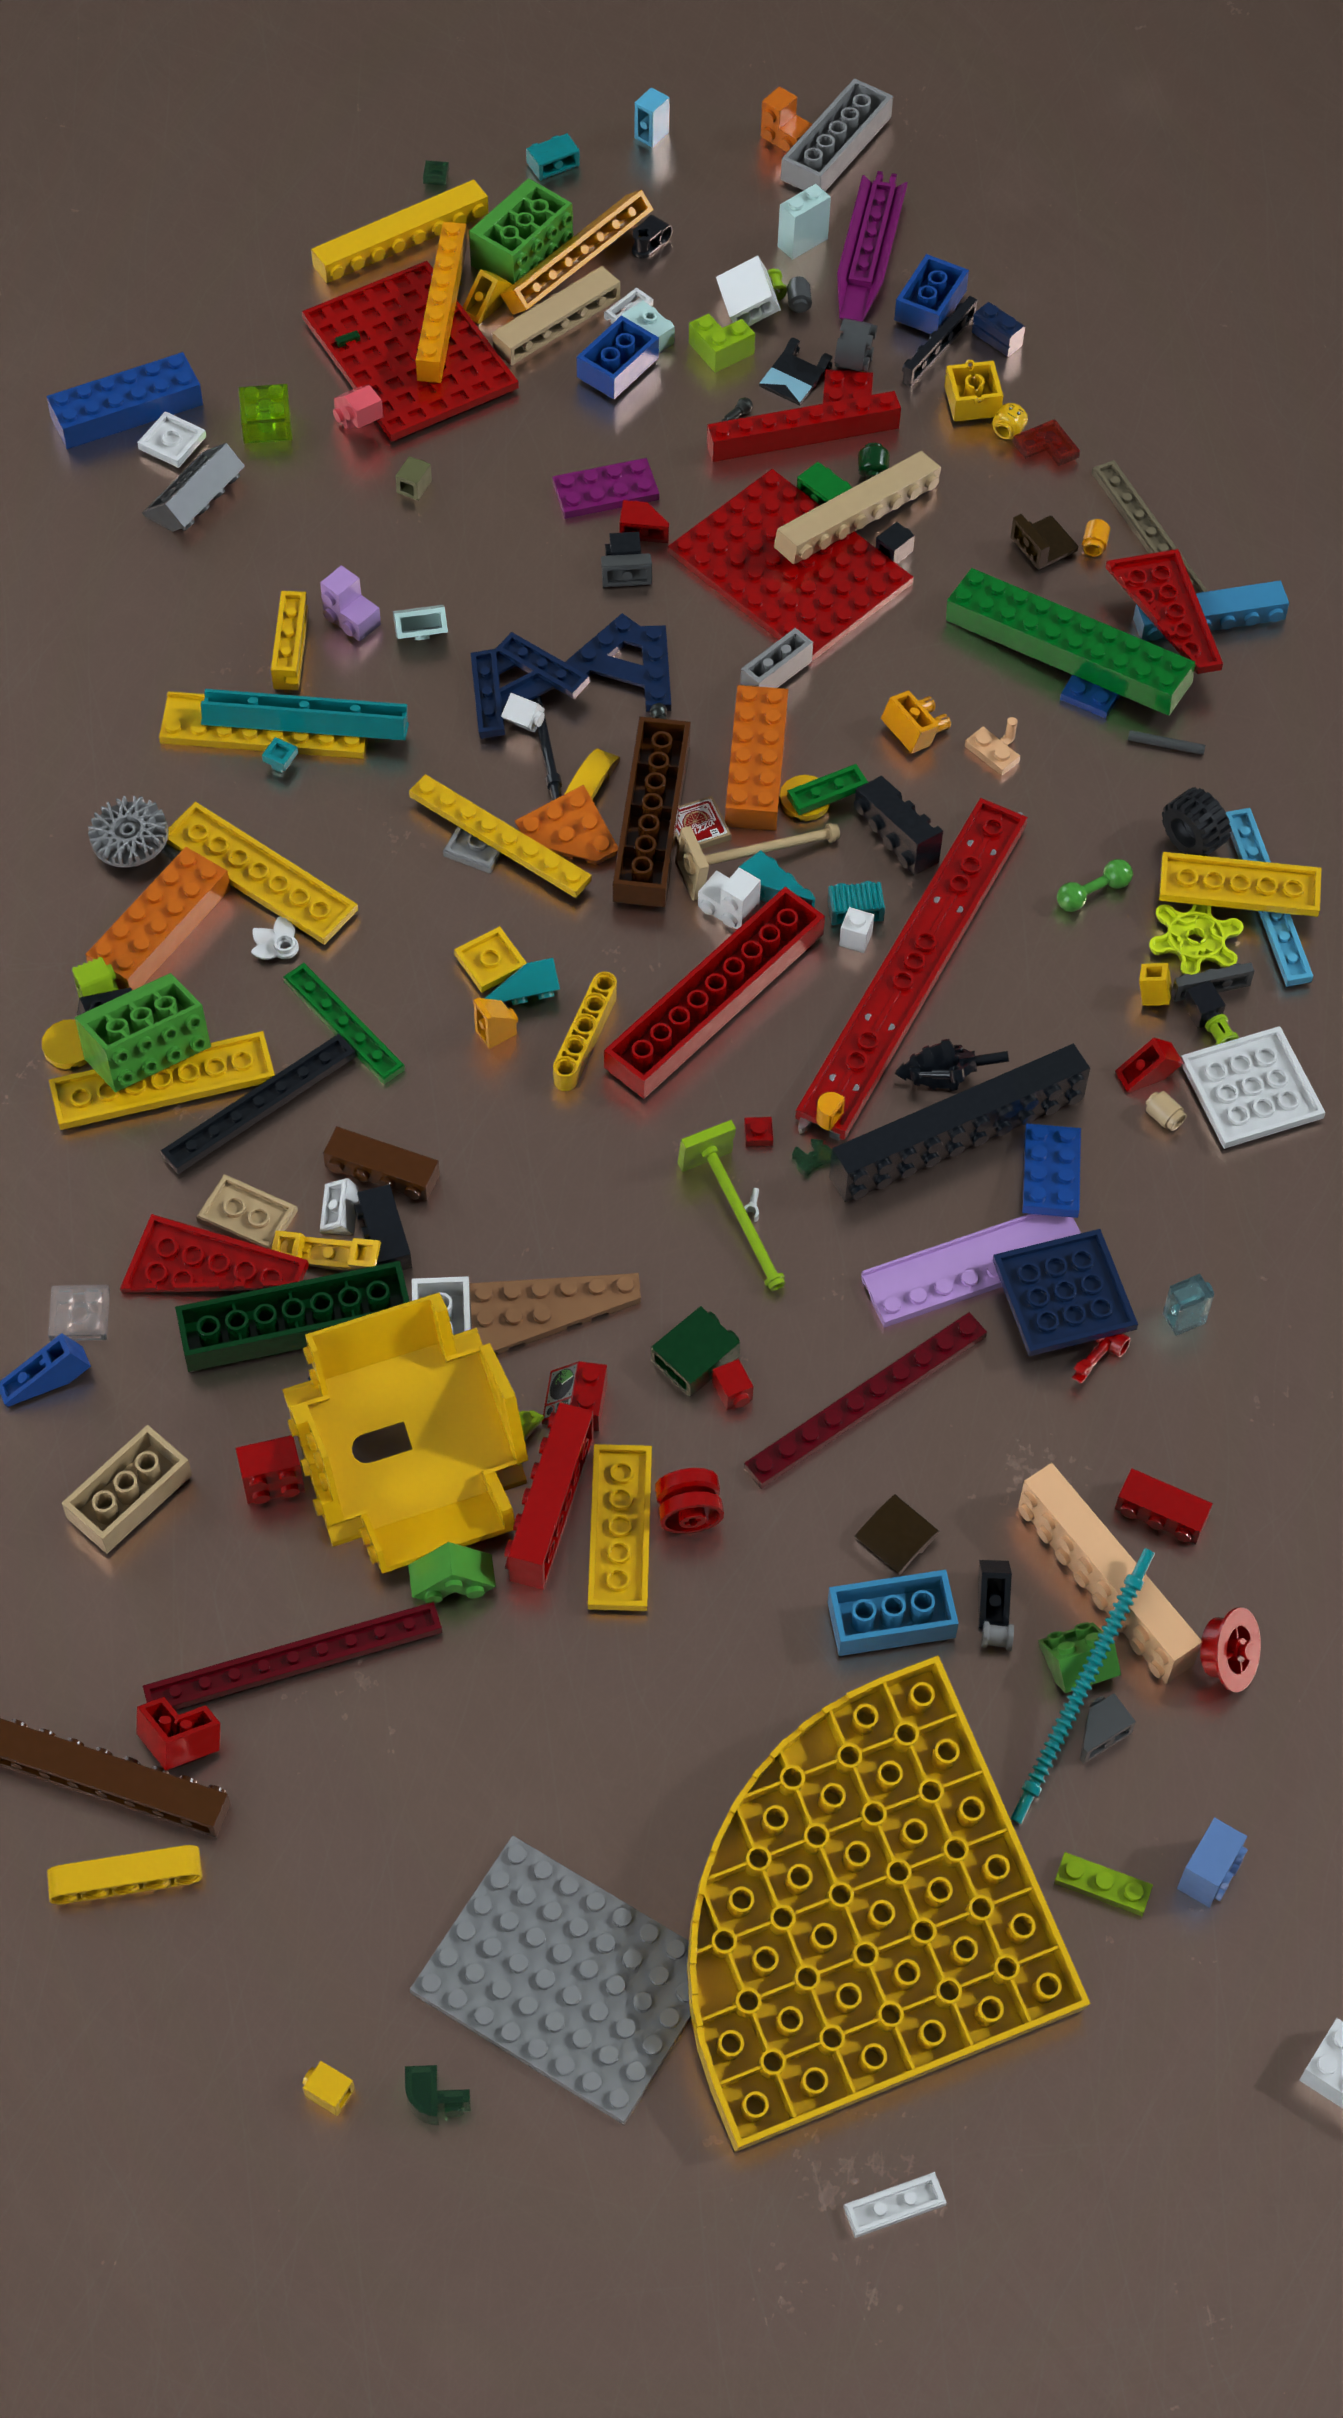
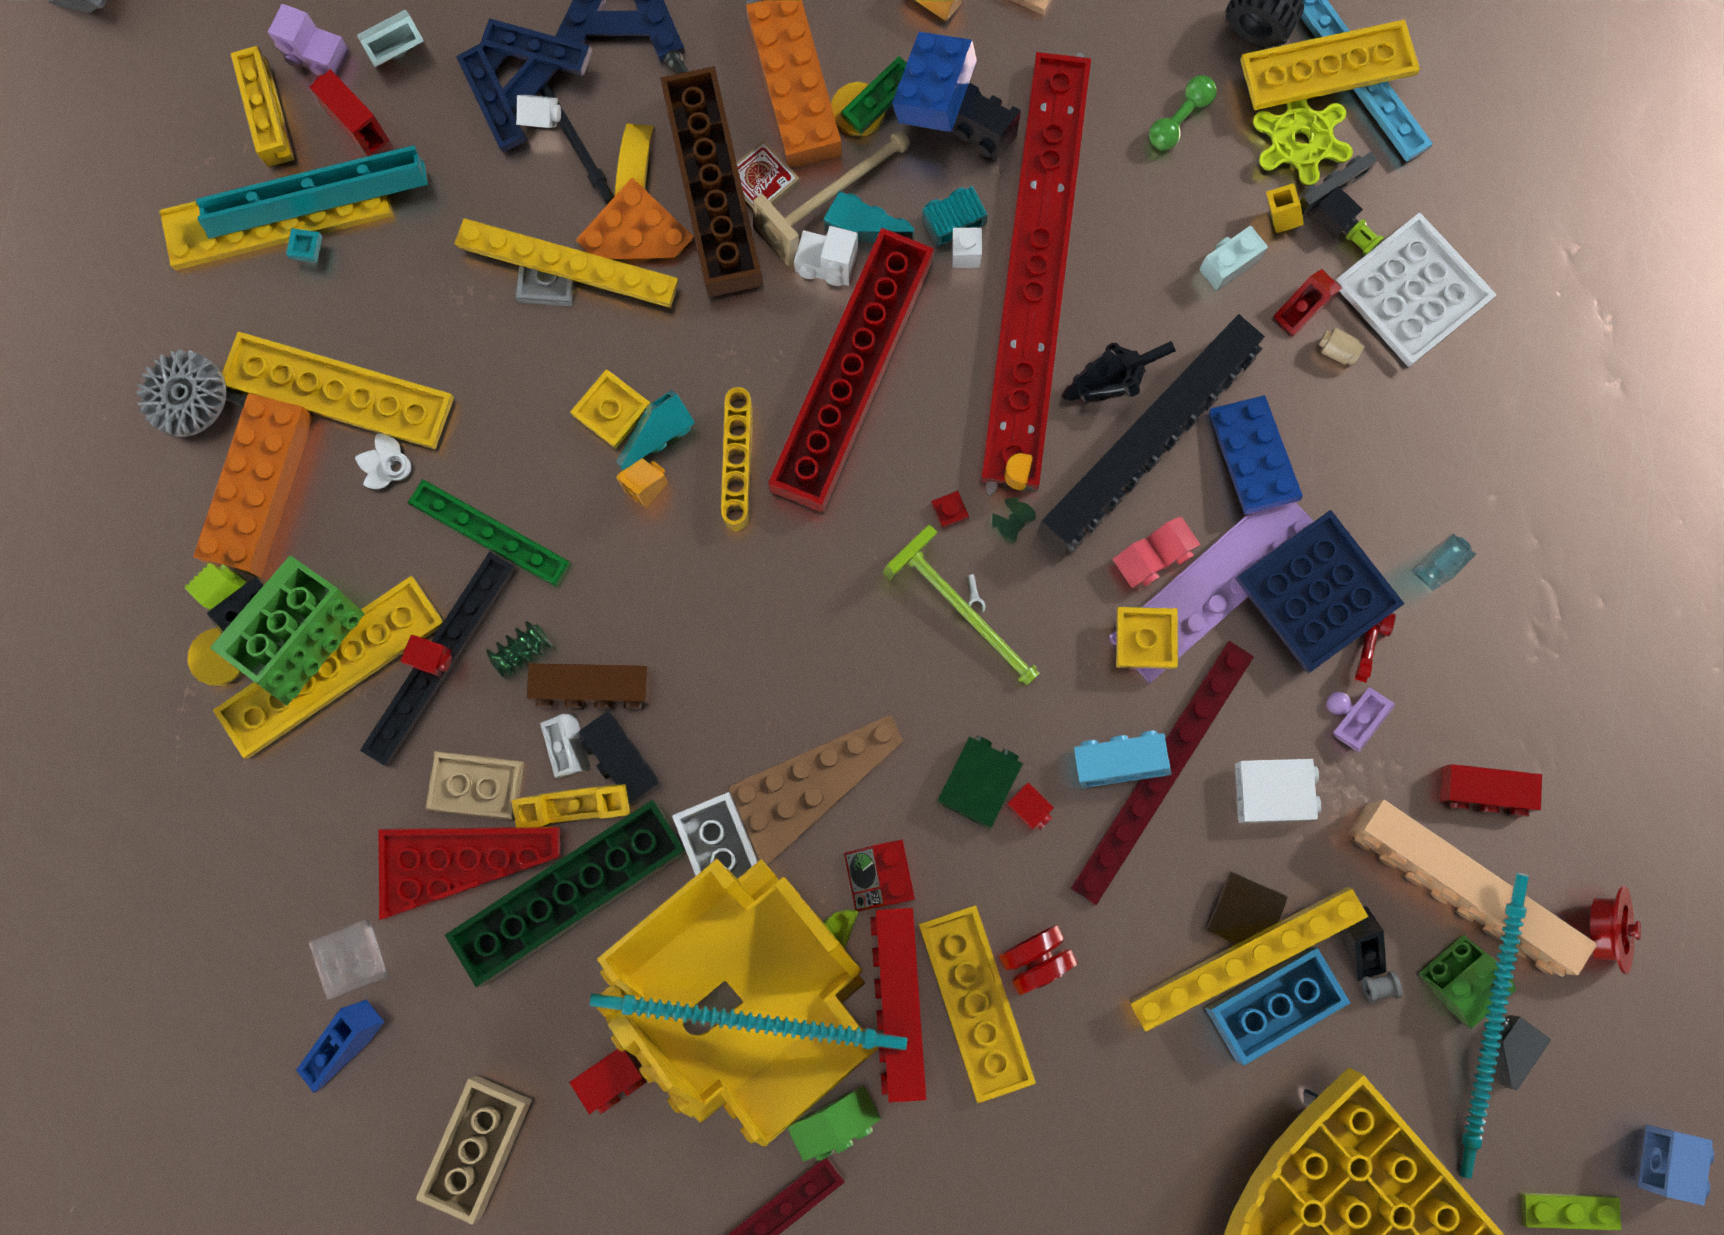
camera: 15 degrees left, 20 degrees up
none -> red brick [309,69,390,156]
none -> red brick [400,634,452,678]
none -> clear green piece [486,620,554,680]
none -> teal hose [589,993,907,1050]
none -> blue brick [892,32,977,132]
none -> medium azure brick [1074,731,1171,789]
none -> coral brick [1113,516,1201,588]
none -> yellow plate [1116,607,1178,669]
none -> yellow brick [1129,887,1368,1032]
none -> light aqua brick [1199,225,1268,291]
none -> white brick [1235,759,1321,823]
none -> lavender plate [1327,687,1395,753]

